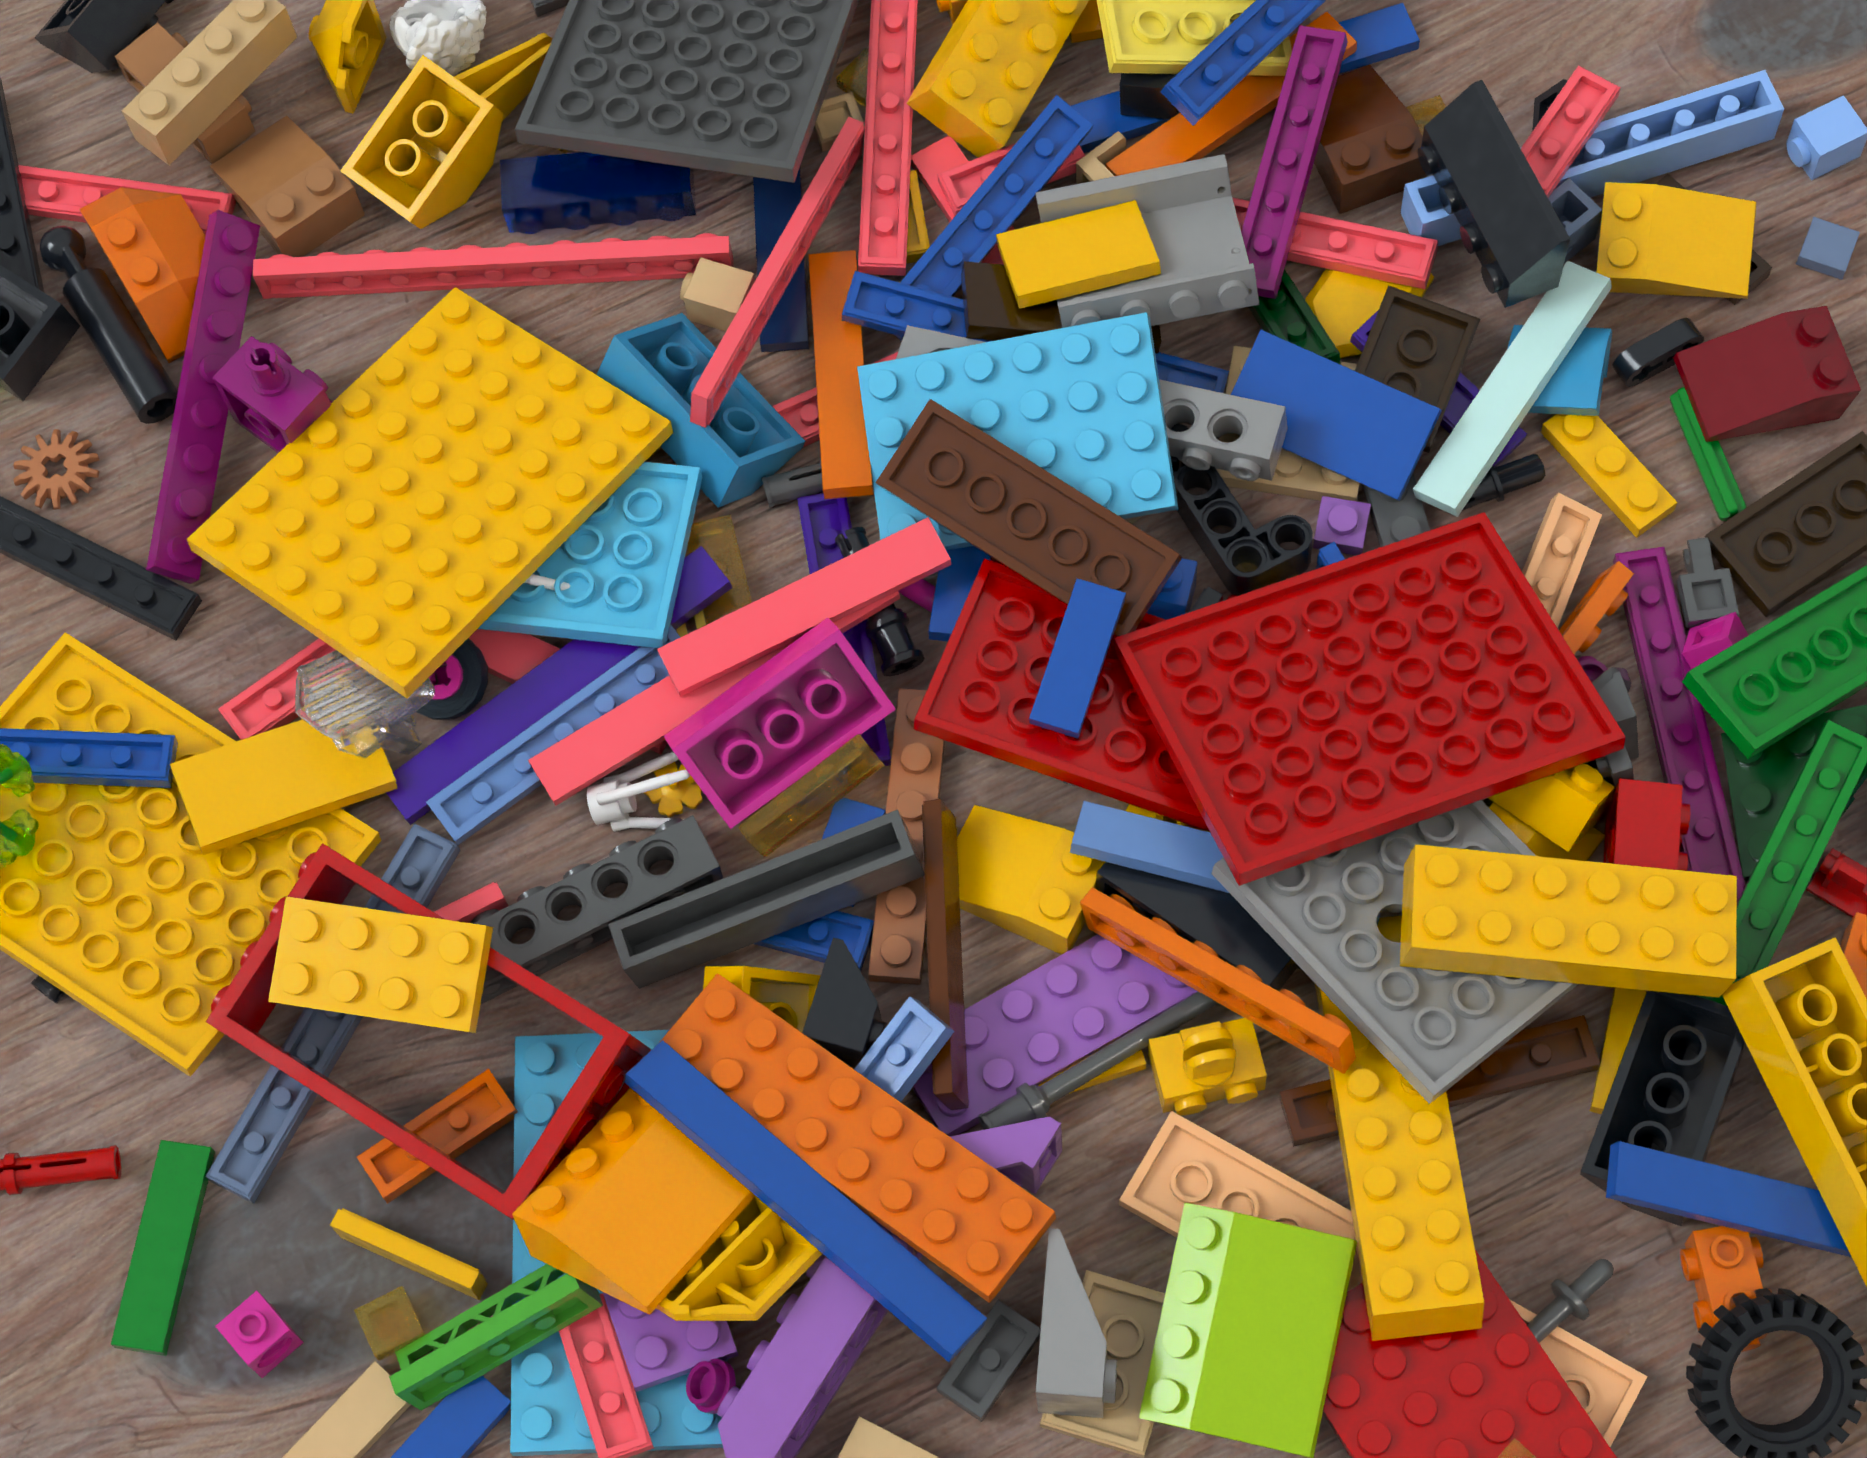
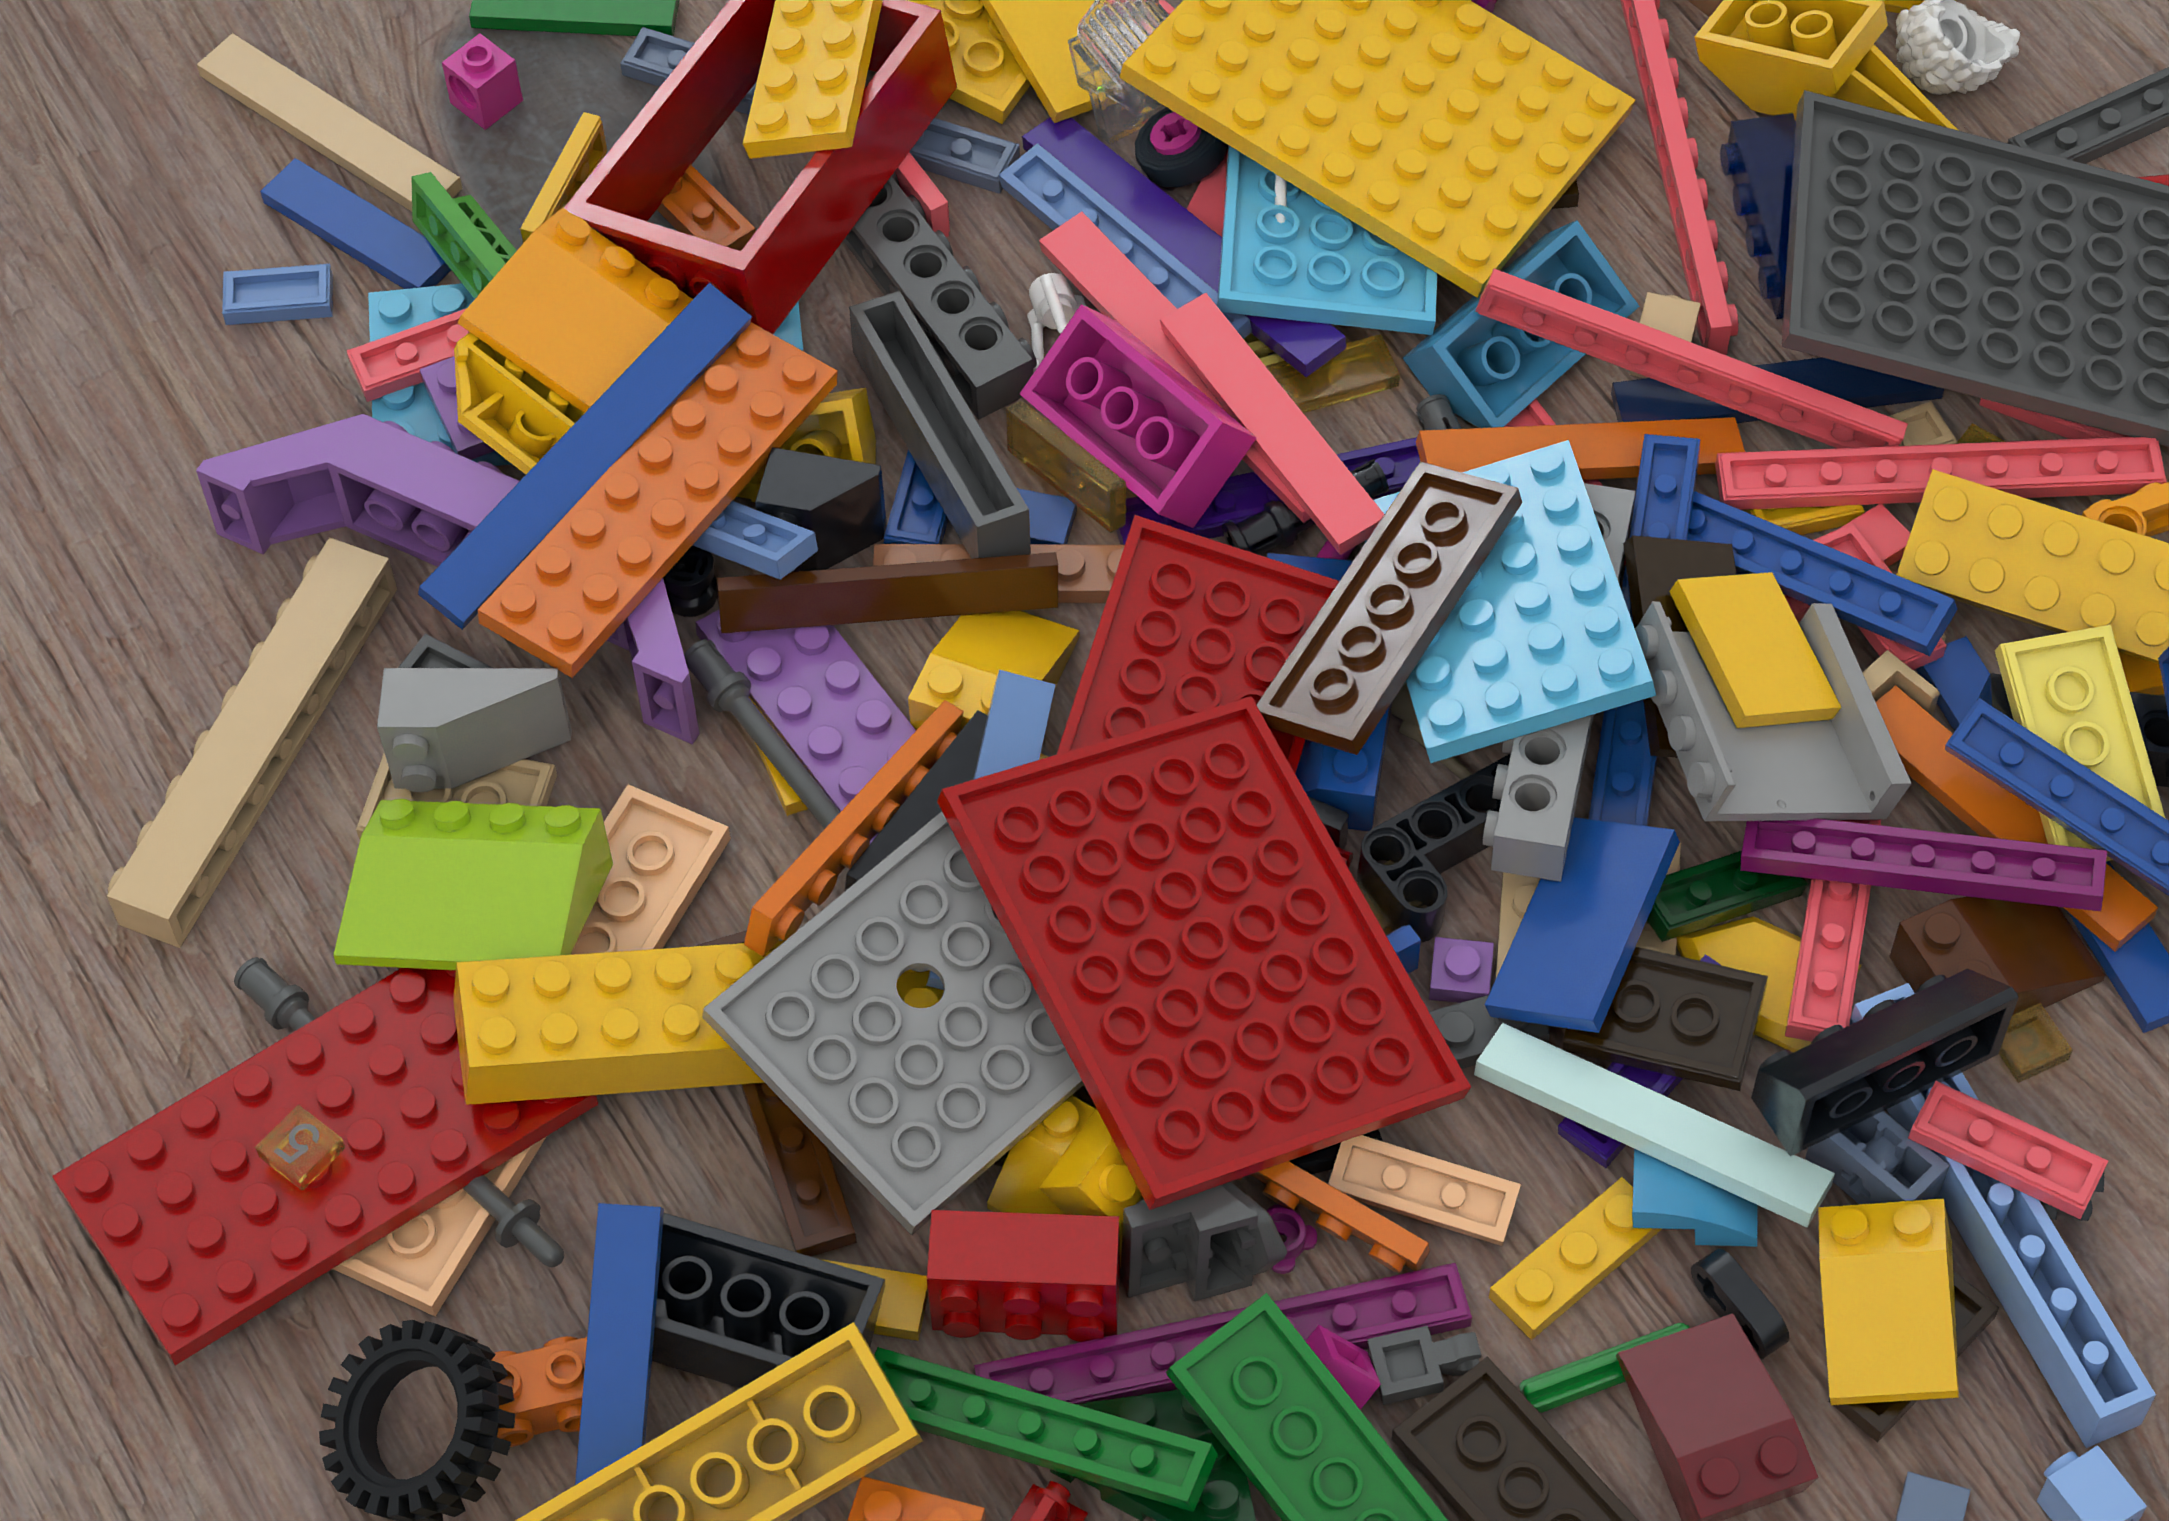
camera: 80 degrees right, 10 degrees down
clear yellow plate [354,1286,426,1361] -> none
magenta plate [686,1359,736,1414] -> none
blue tile [1029,578,1126,739] -> none
yellow brick [1148,1018,1267,1116] -> none
yellow brick [1400,844,1737,998] -> none
black axle [1463,454,1546,510] -> none

